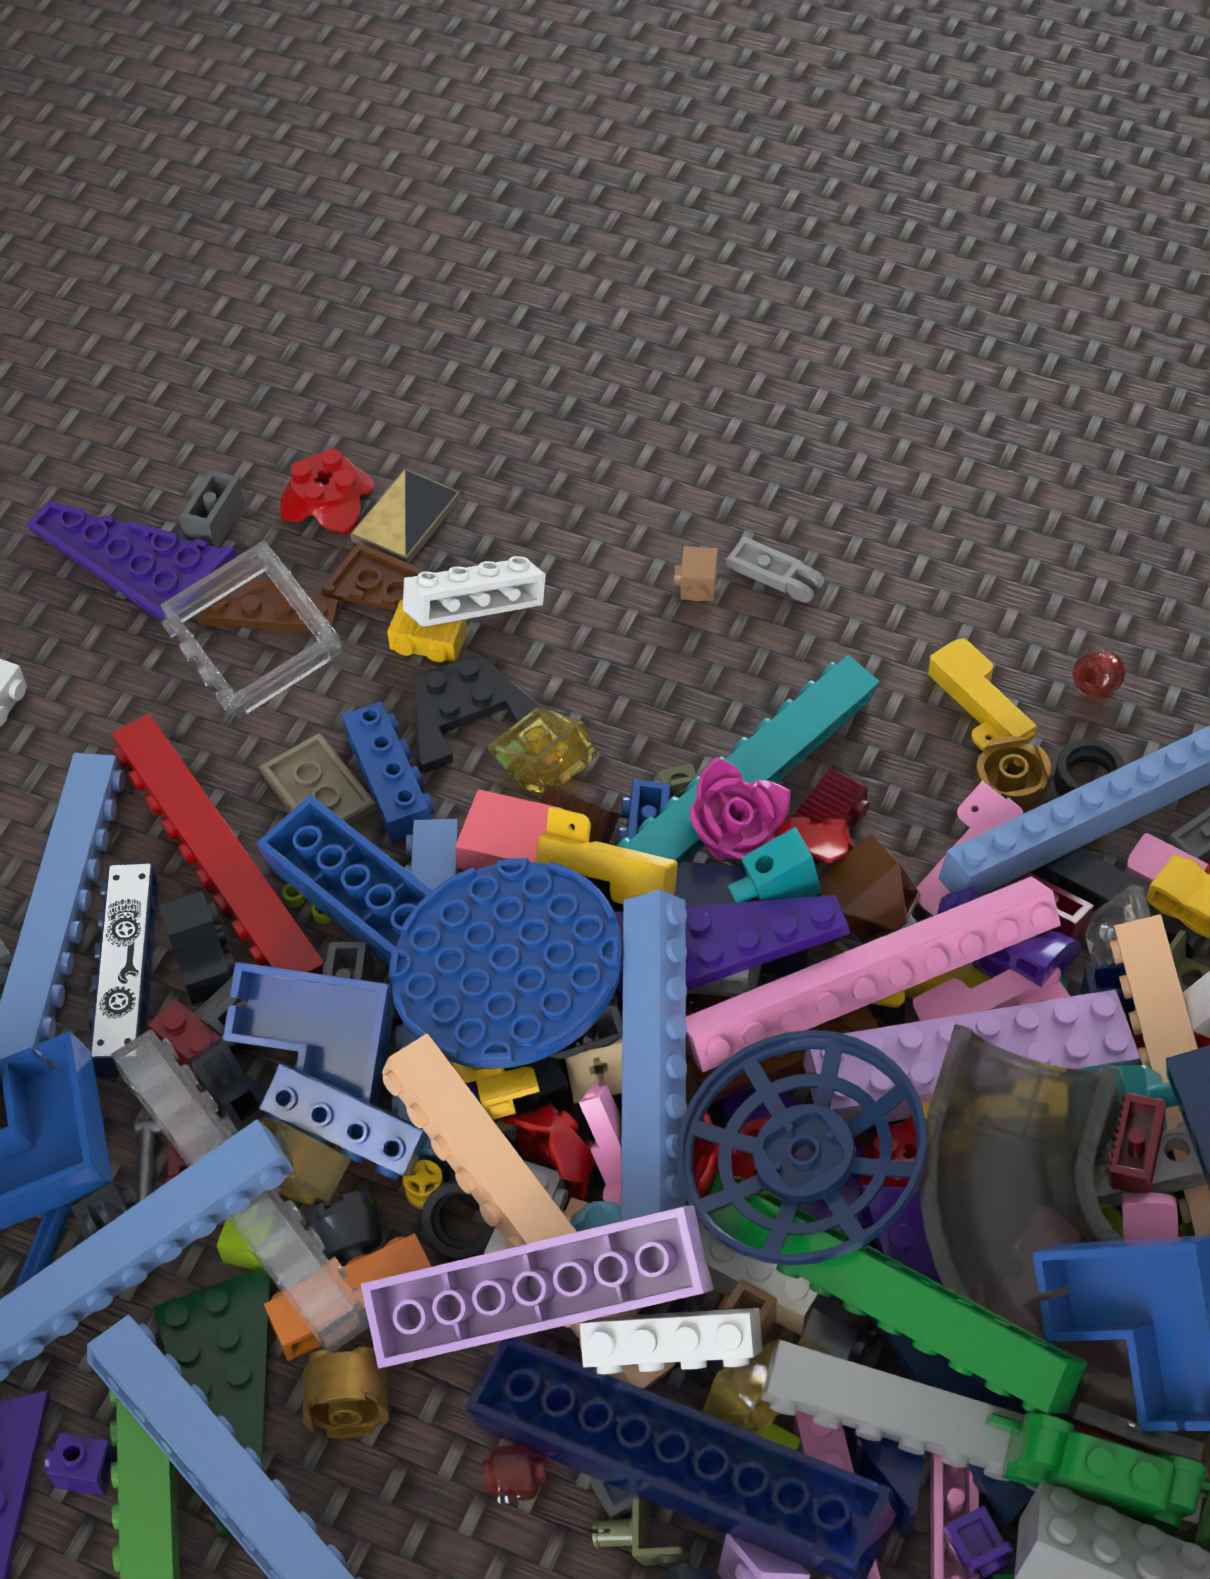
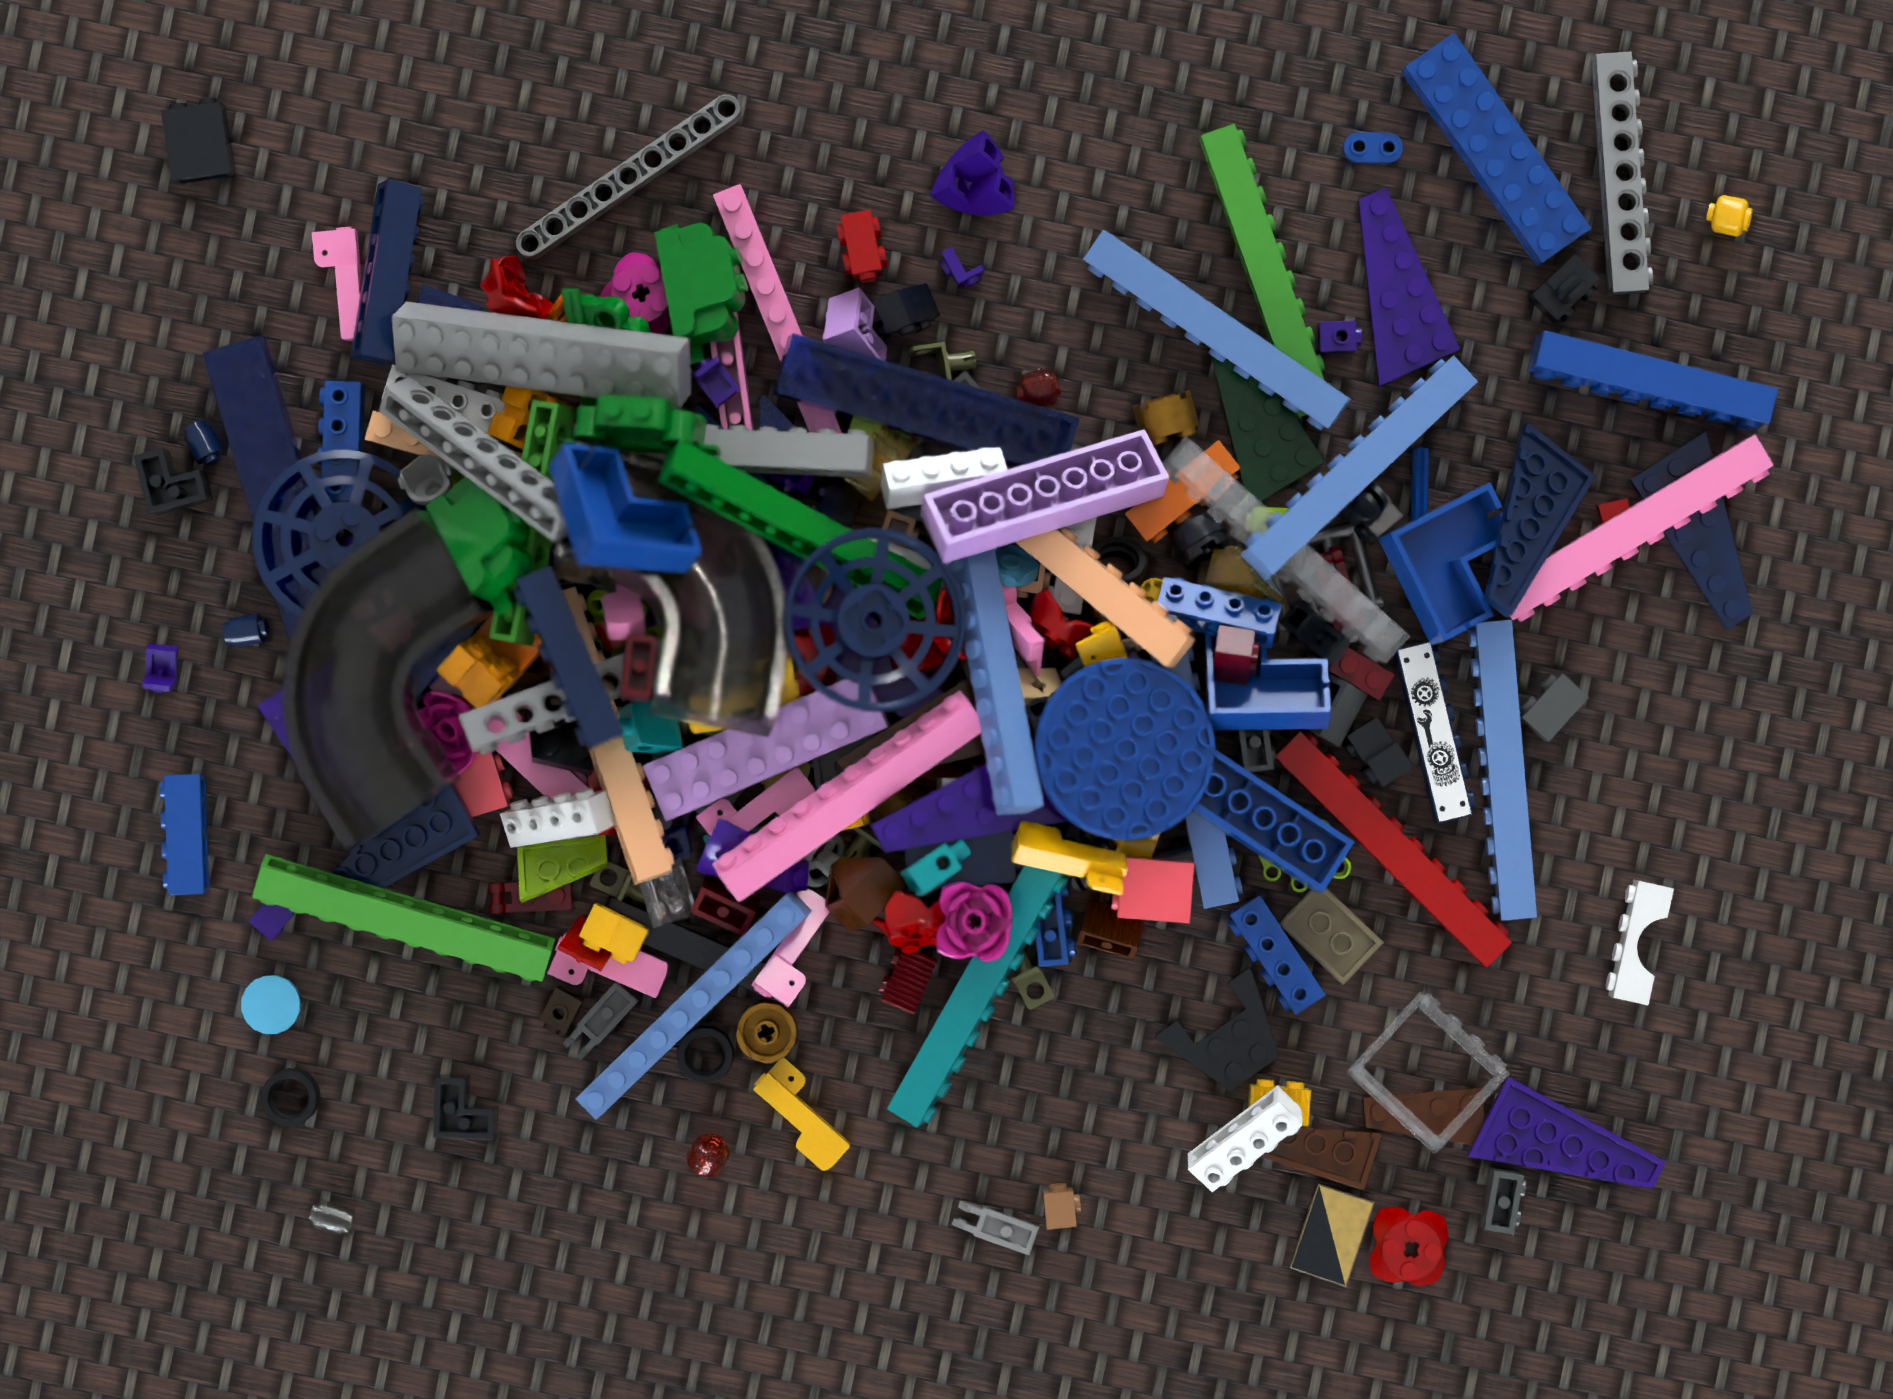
camera: 160 degrees right, 35 degrees up
clear yellow slope [487,707,597,795] -> none
none -> dark red brick [1213,625,1260,685]

